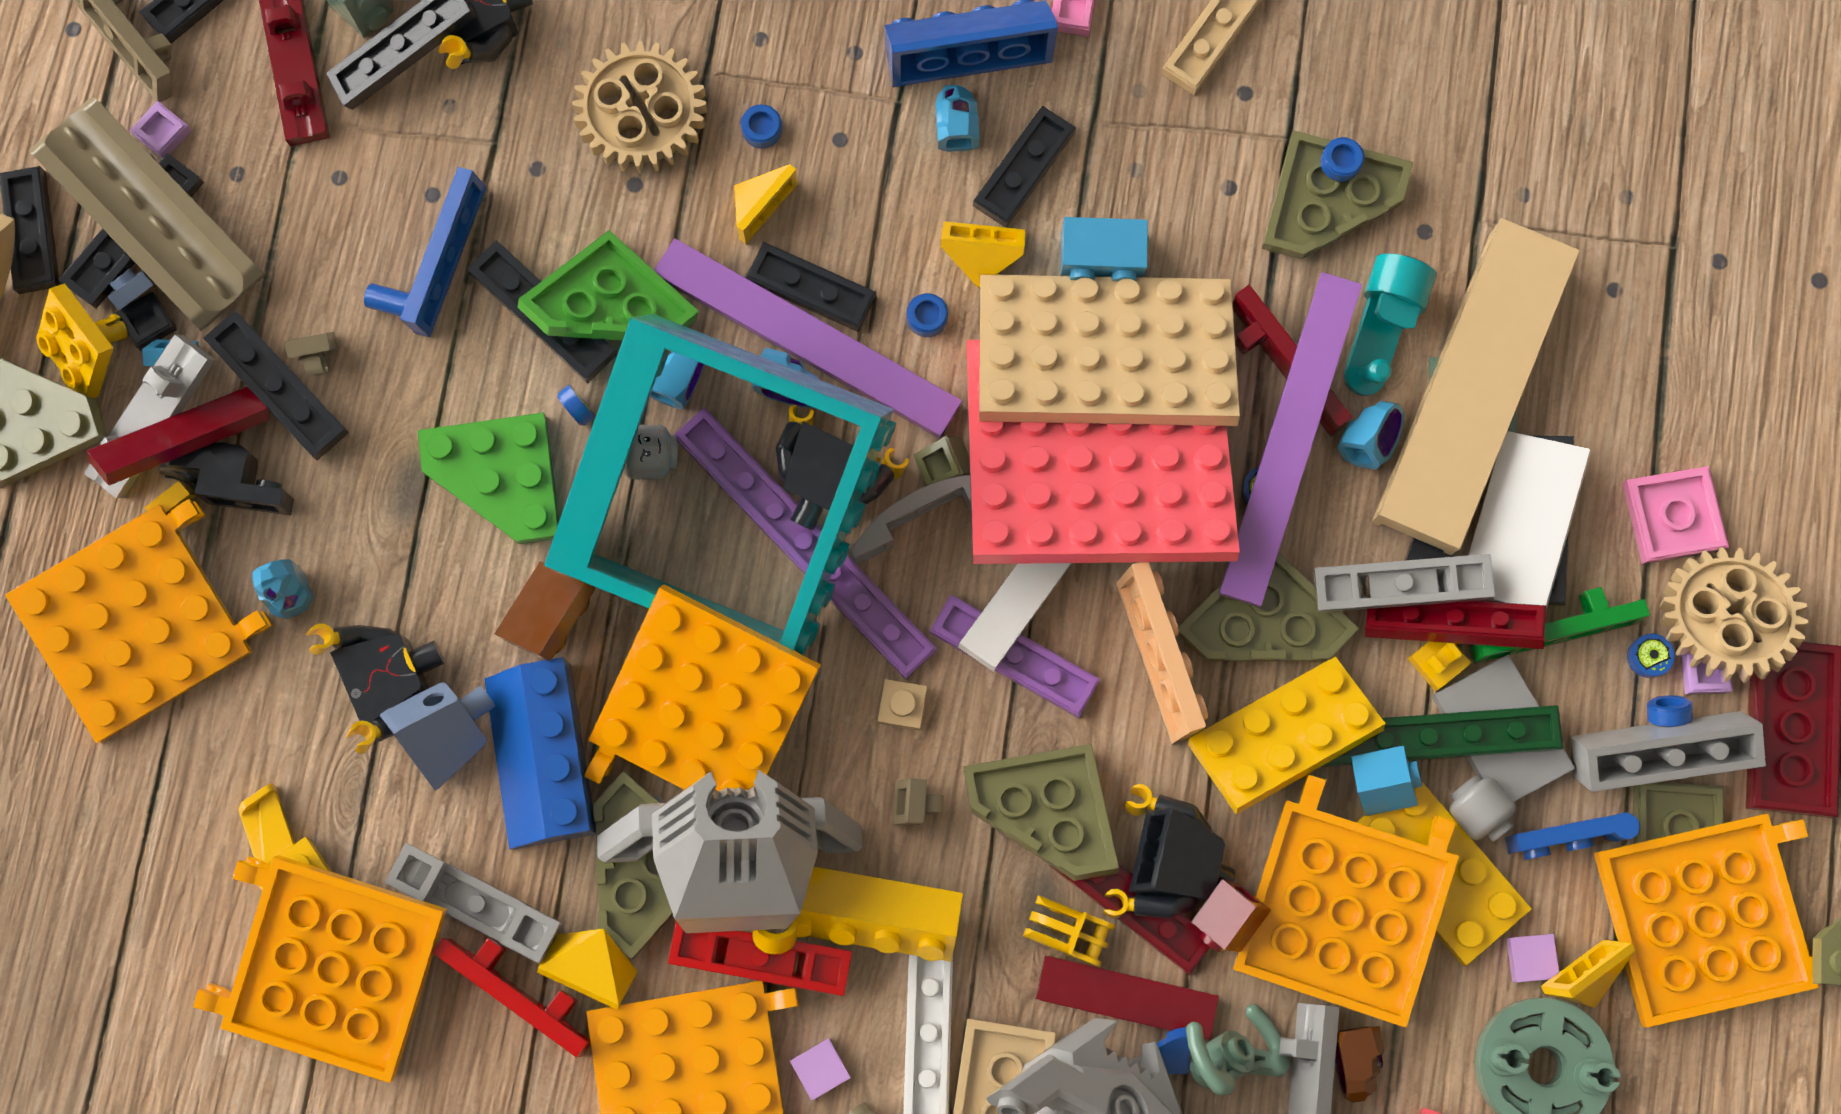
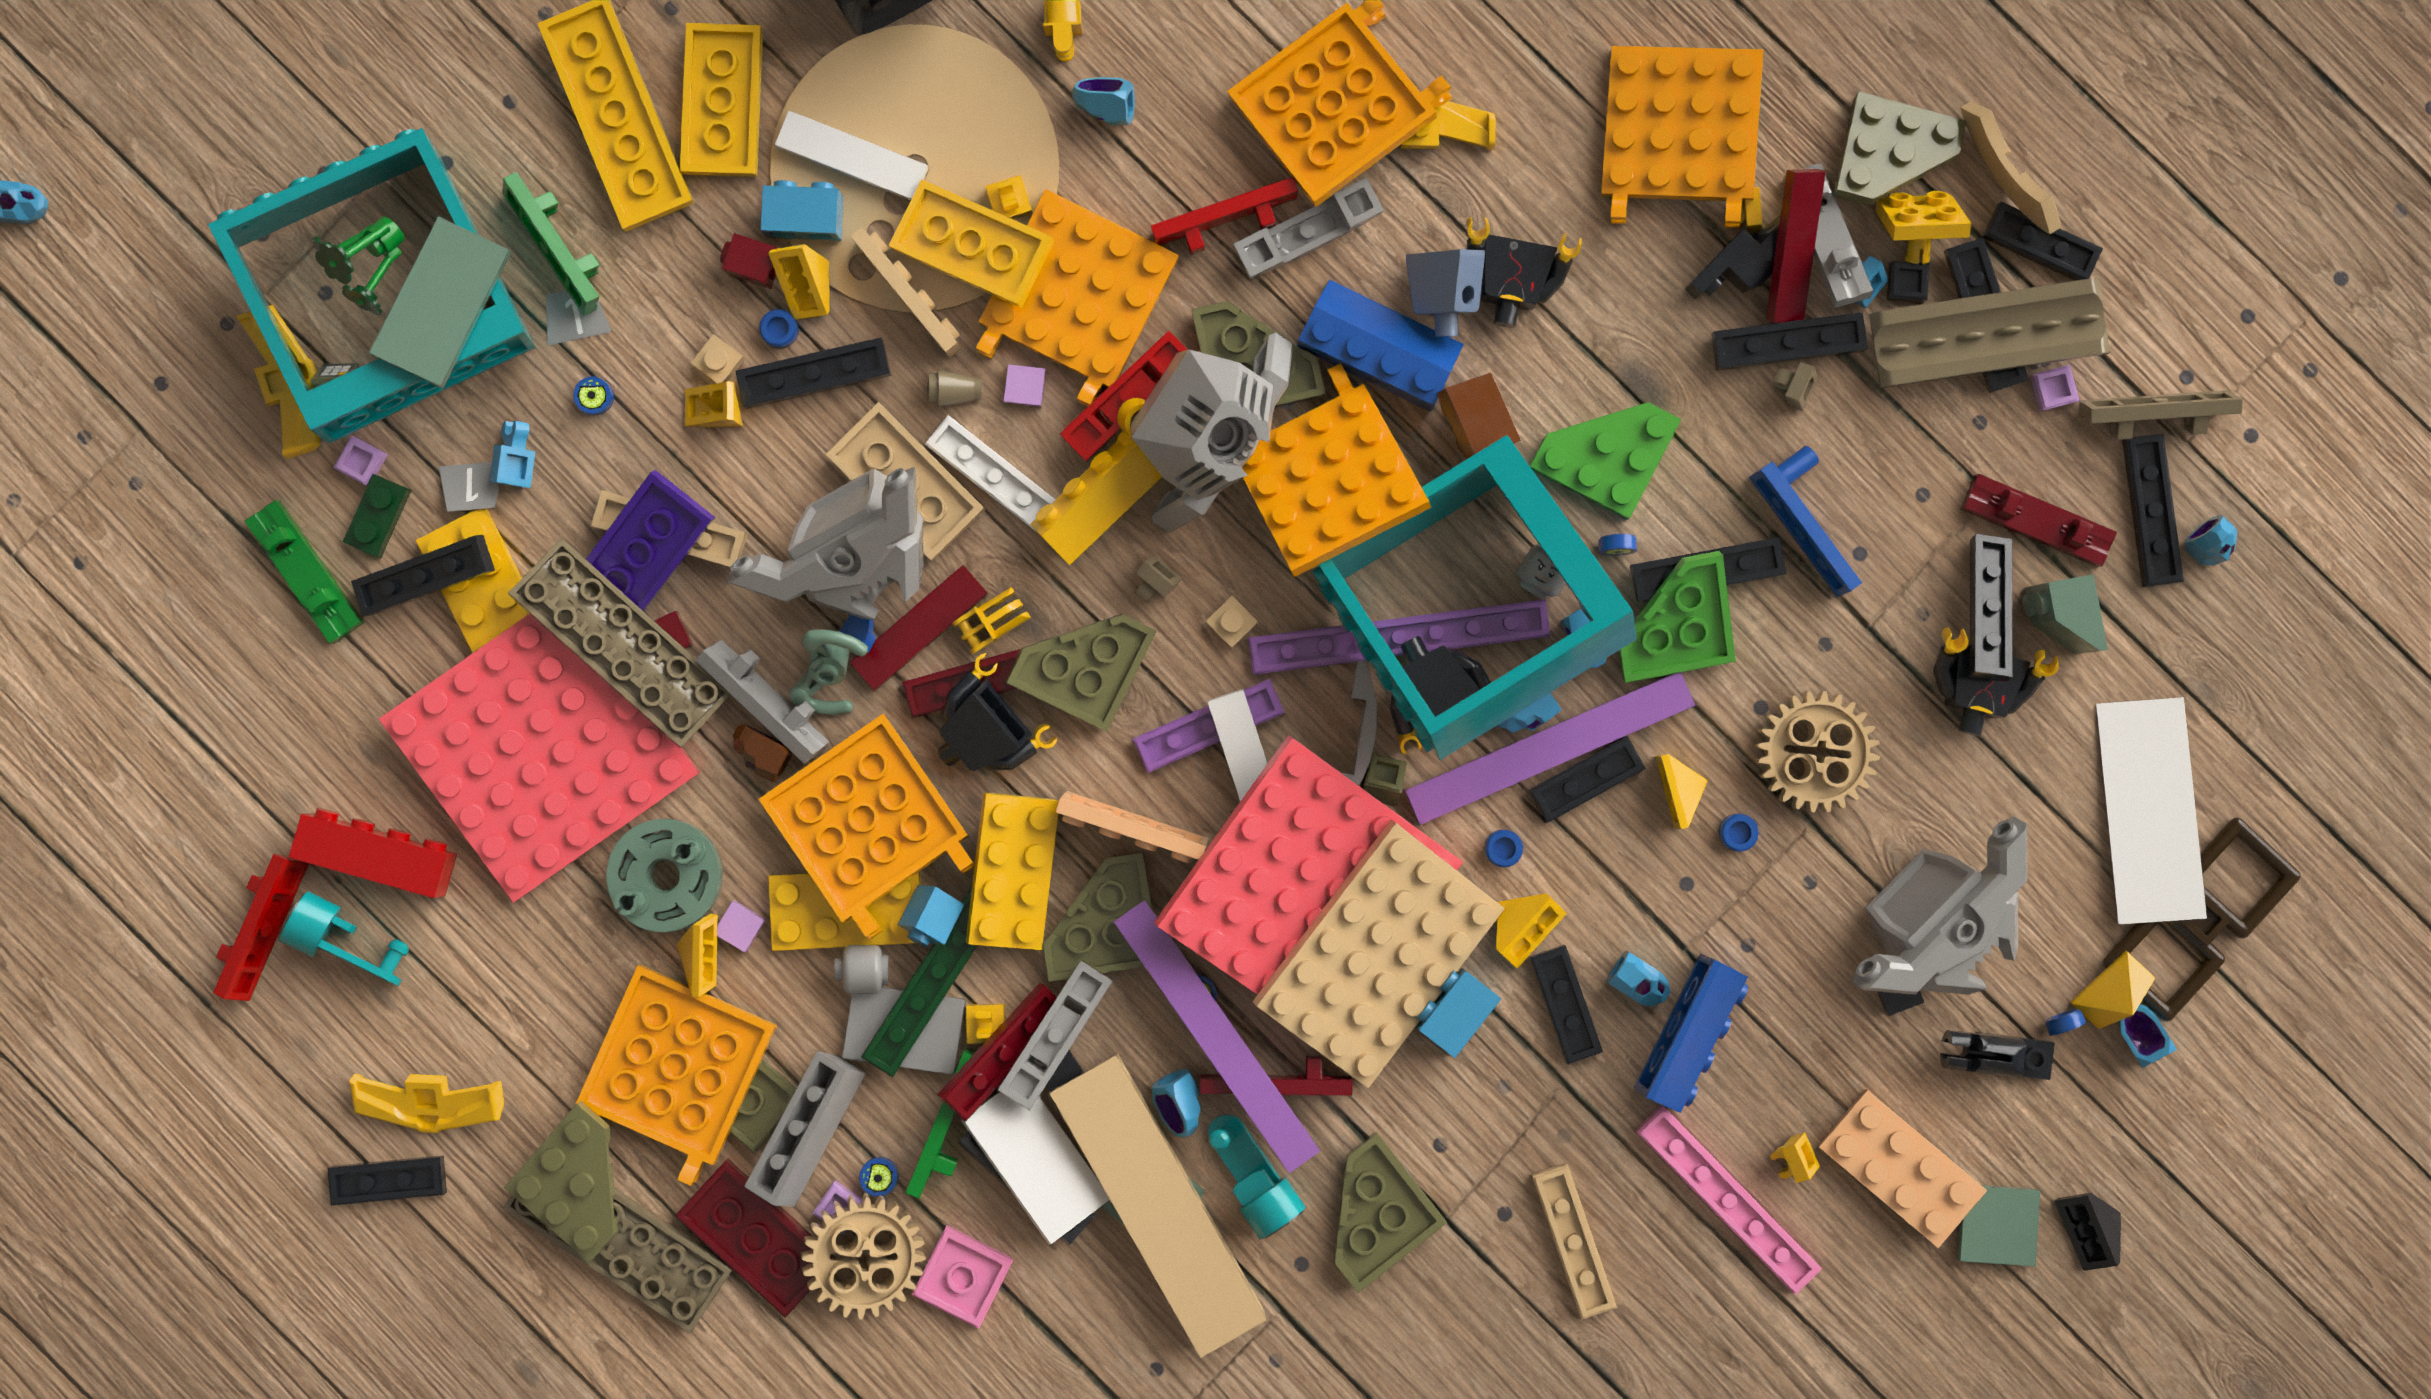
camera: 135 degrees right, 10 degrees up
sand blue plate [108,269,154,310] -> none
dark azure rock [252,559,314,619] -> none
yellow slope [537,929,638,1010] -> none
brick [1192,879,1271,953] -> none
blue tile [1320,137,1365,182] -> none
blue plate [1505,813,1640,860] -> none
blue tile [1647,695,1693,727] -> none

